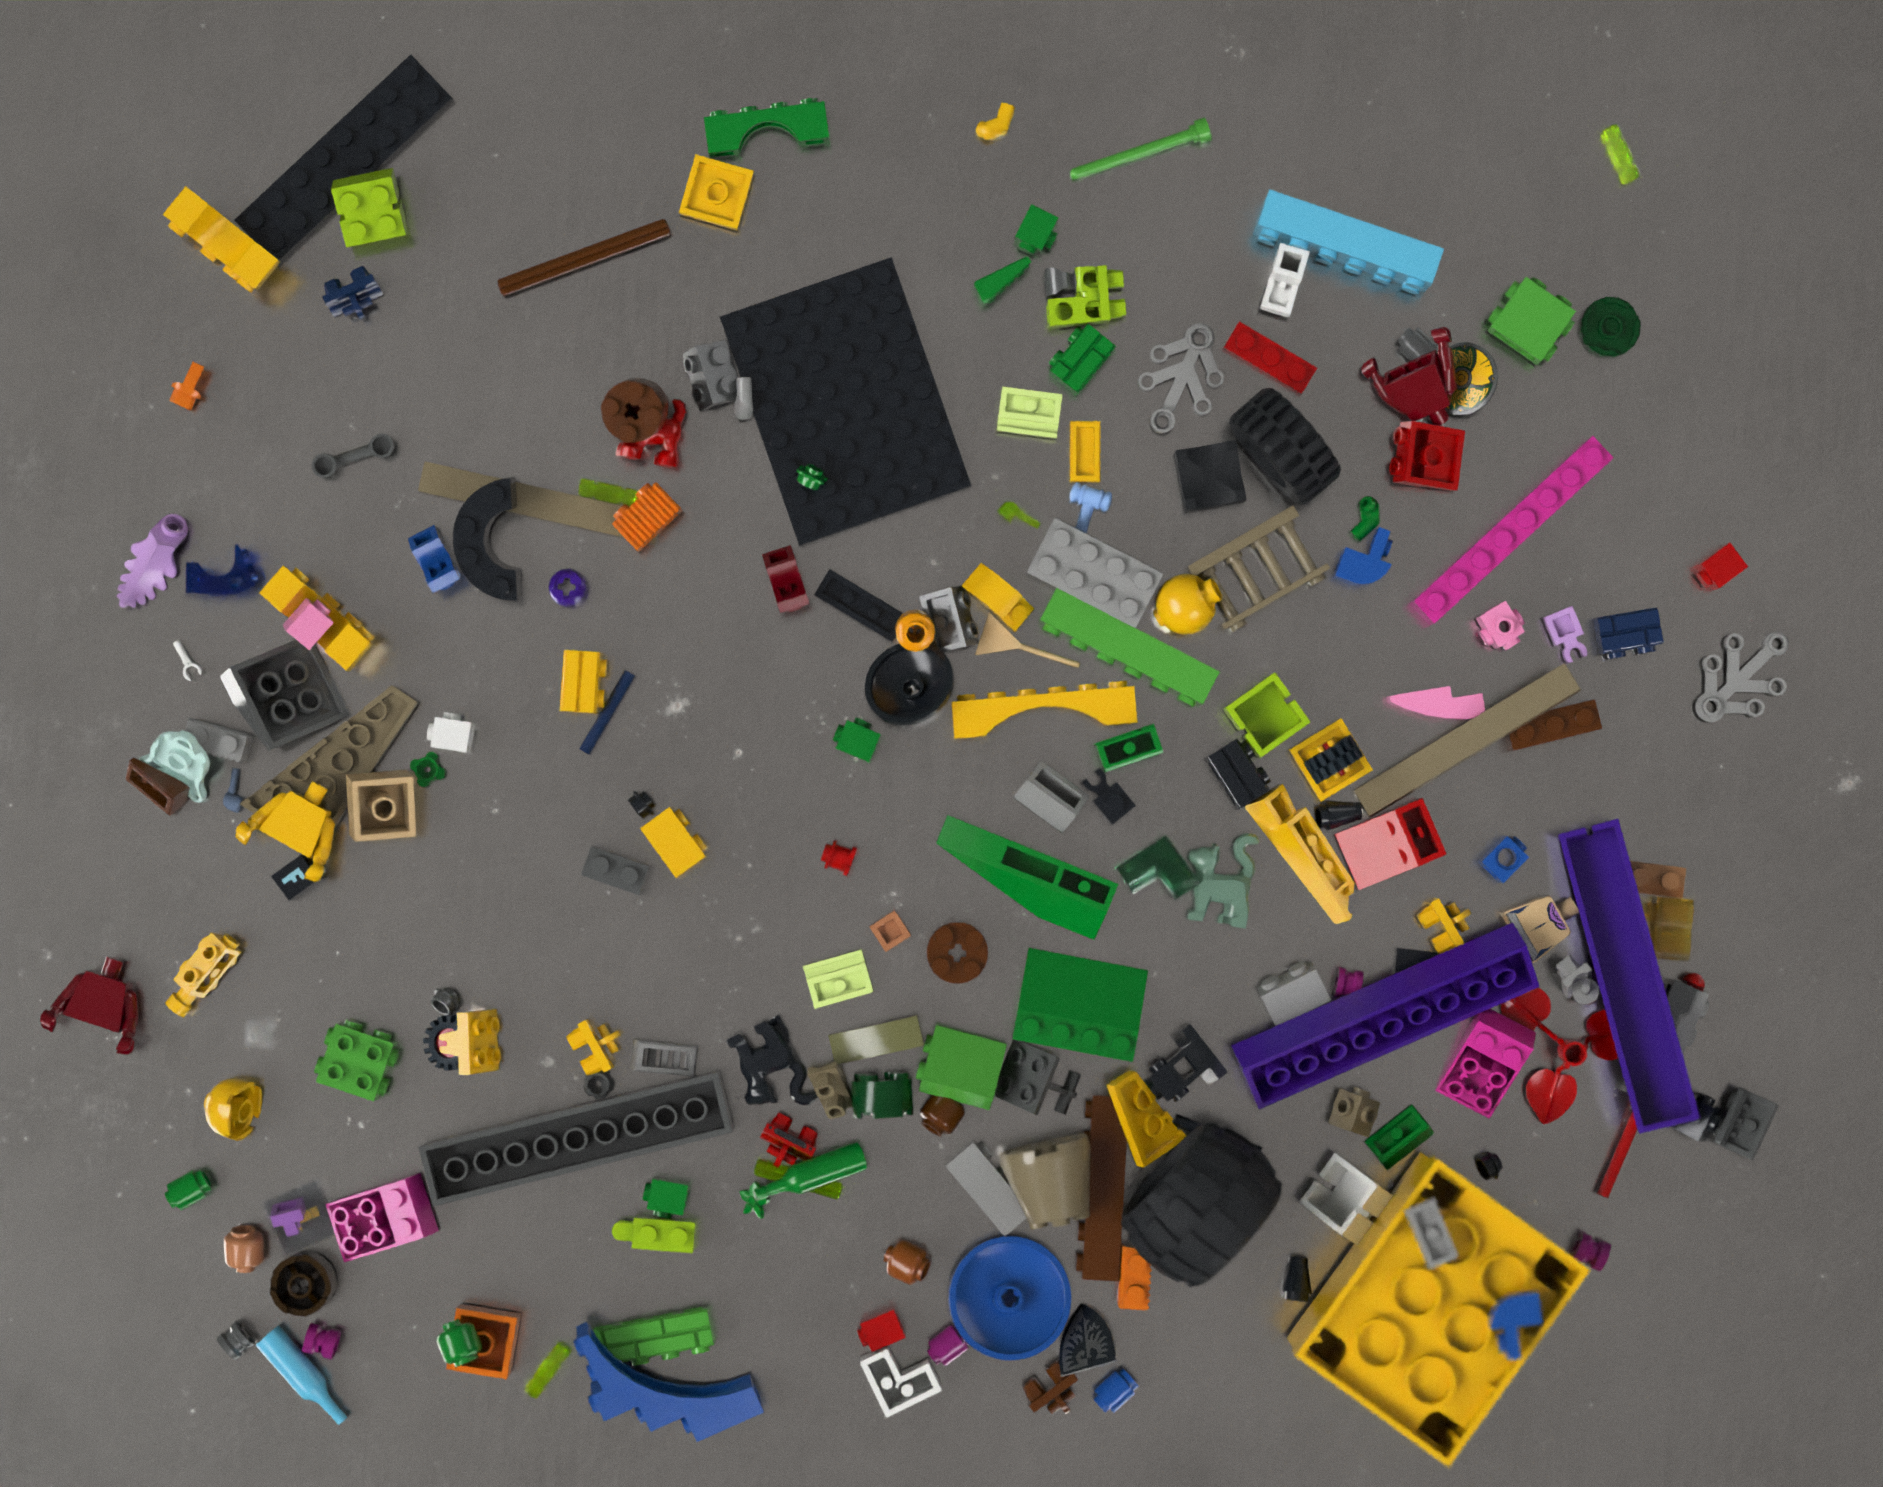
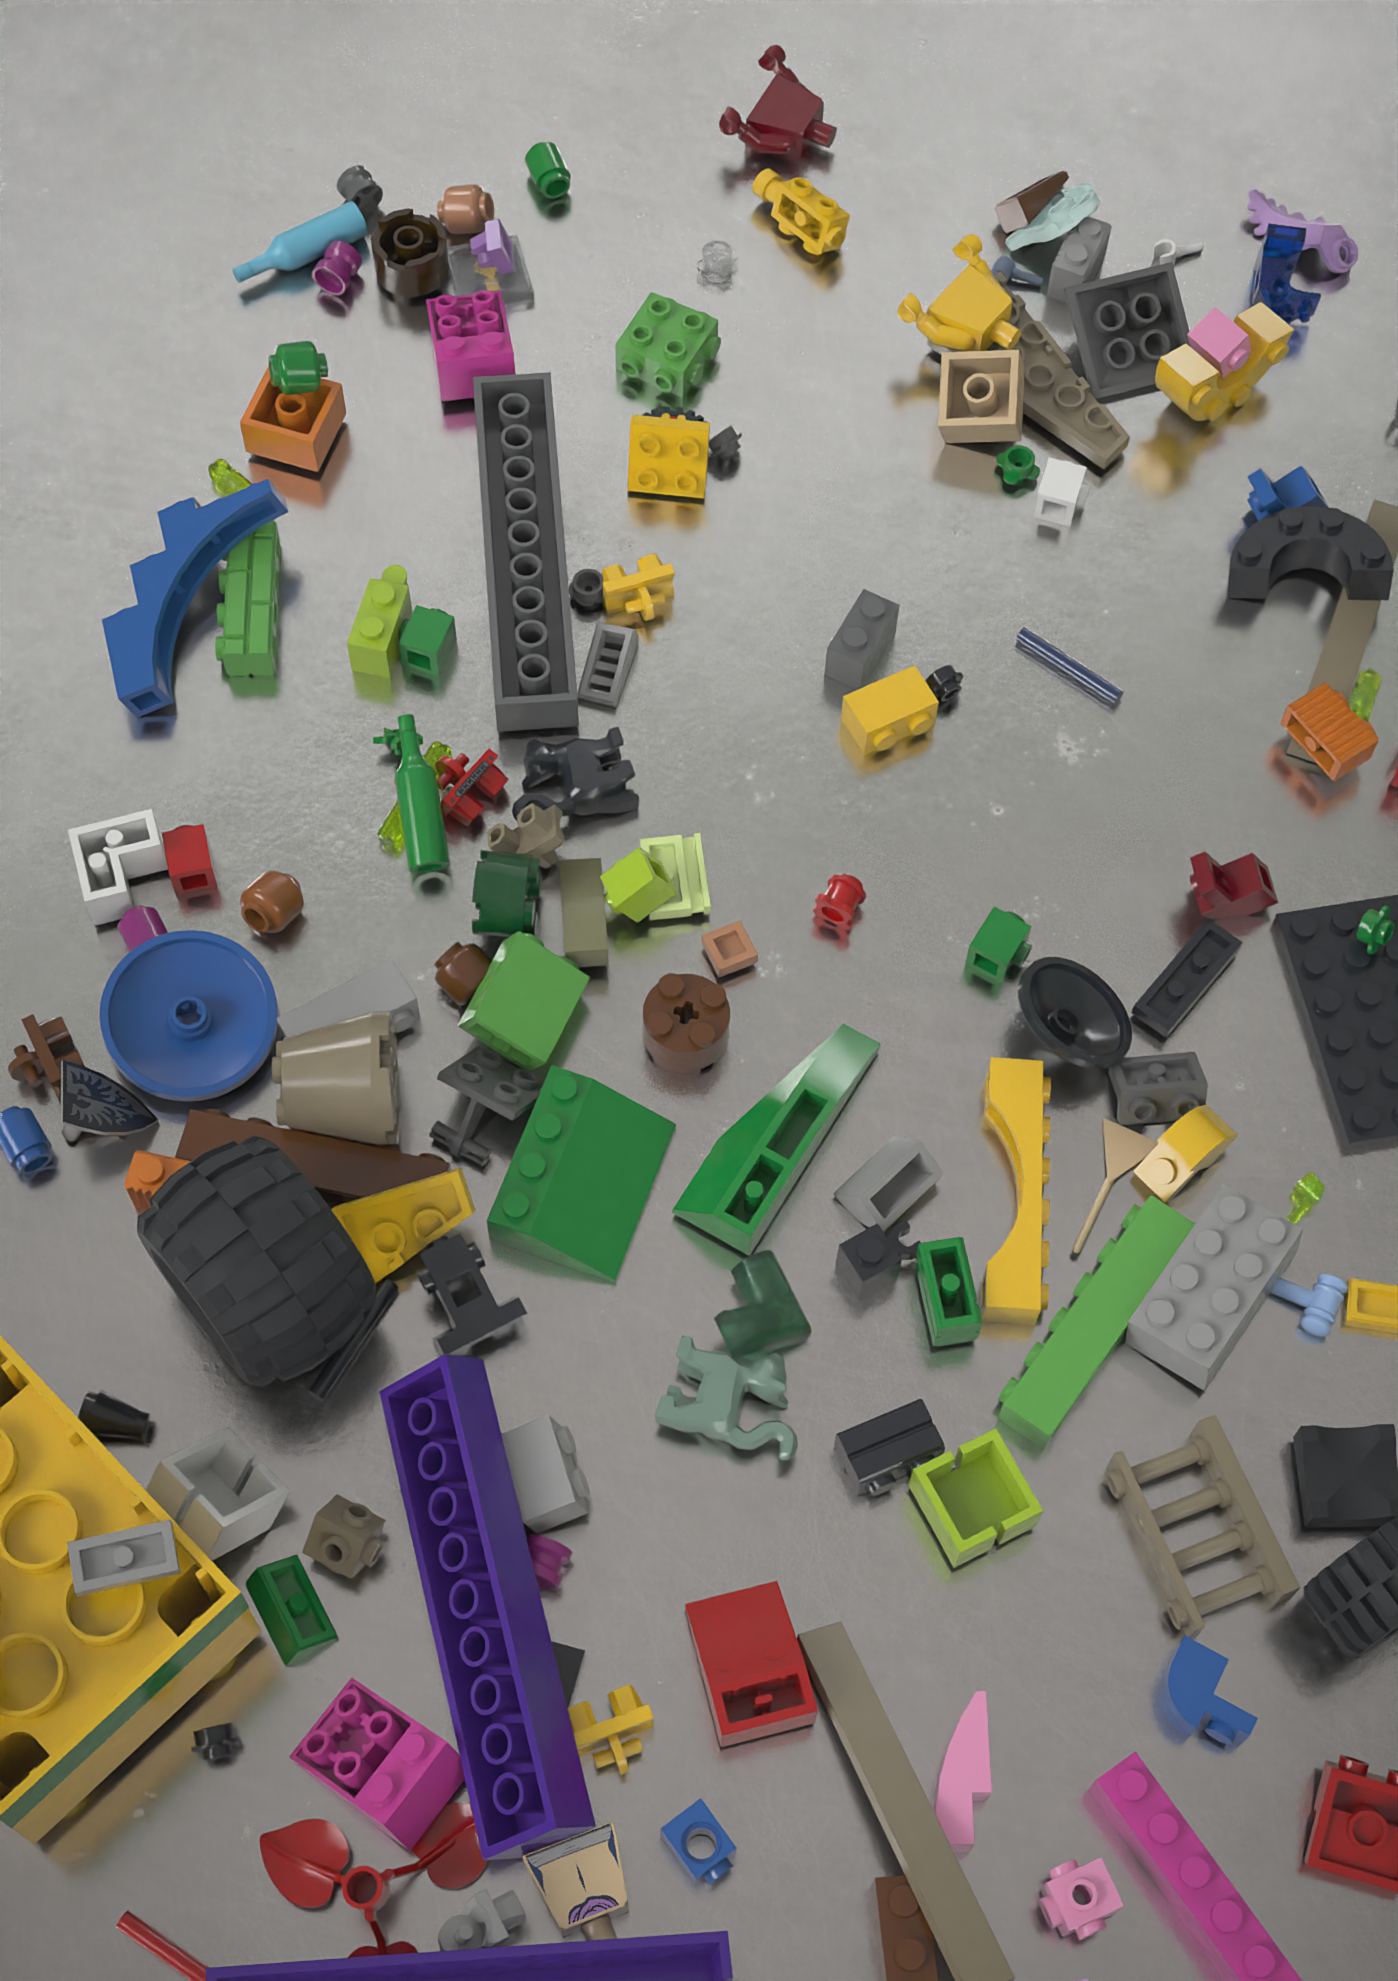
camera: 100 degrees right, 25 degrees down
yellow cylinder [204,1077,262,1141] -> none
black brick [271,854,323,901] -> none
dark purple piece [548,568,587,607] -> none
yellow brick [559,650,607,714] -> none
light orange head [895,609,935,652] -> none
yellow brick [1153,574,1223,635] -> none
yellow wedge [1245,784,1354,924] -> none
yellow plate [1289,718,1373,802] -> none
black cone [1315,800,1362,831] -> none
green arm [1350,496,1380,542] -> none
magenta wheel [1571,1232,1611,1272] -> none
none -> lime brick [600,847,677,923]

